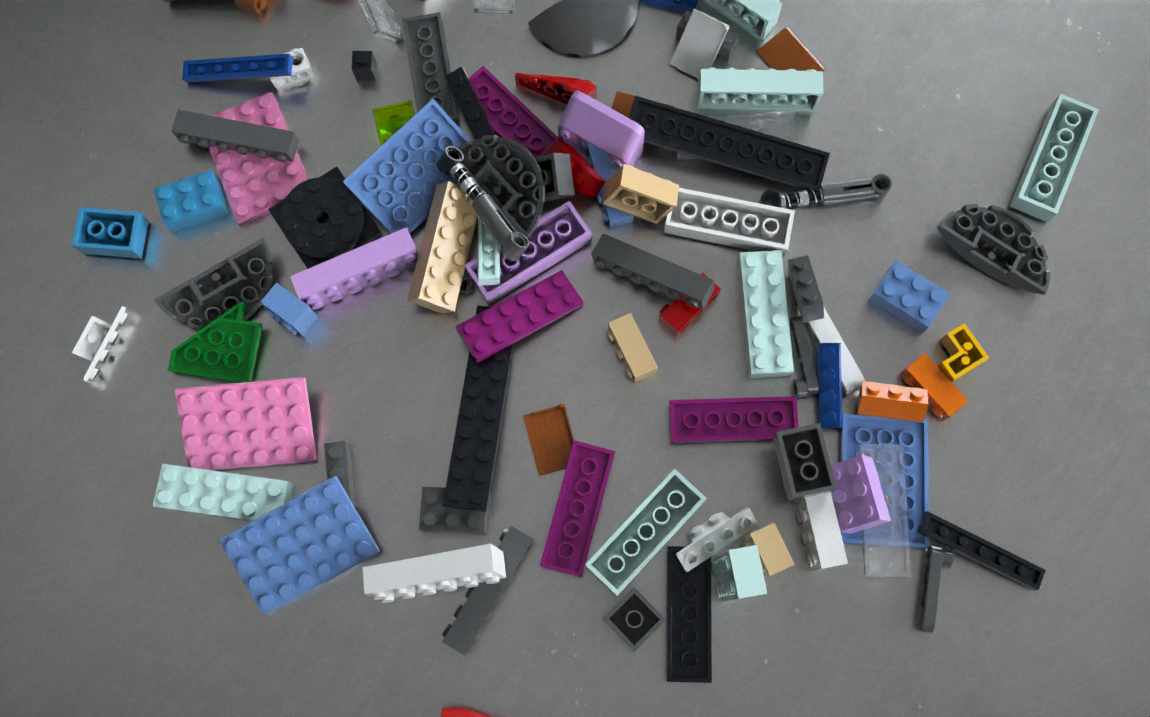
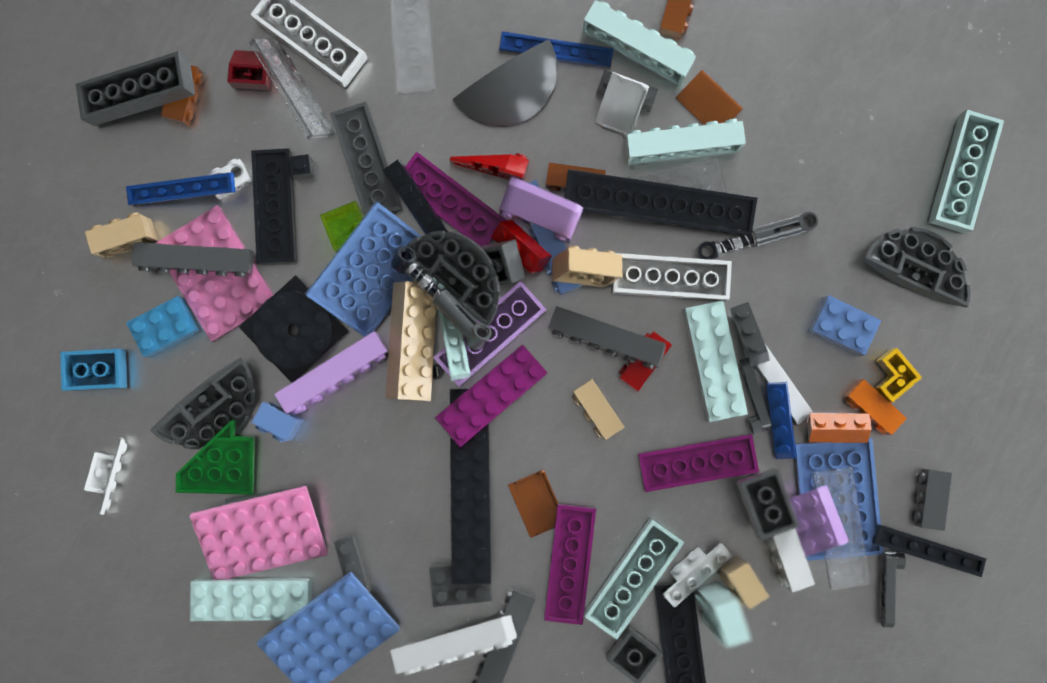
camera: 10 degrees left, 10 degrees up
none -> tan brick [84,213,159,259]
none -> black plate [251,148,296,265]
none -> dark grey brick [914,469,952,531]

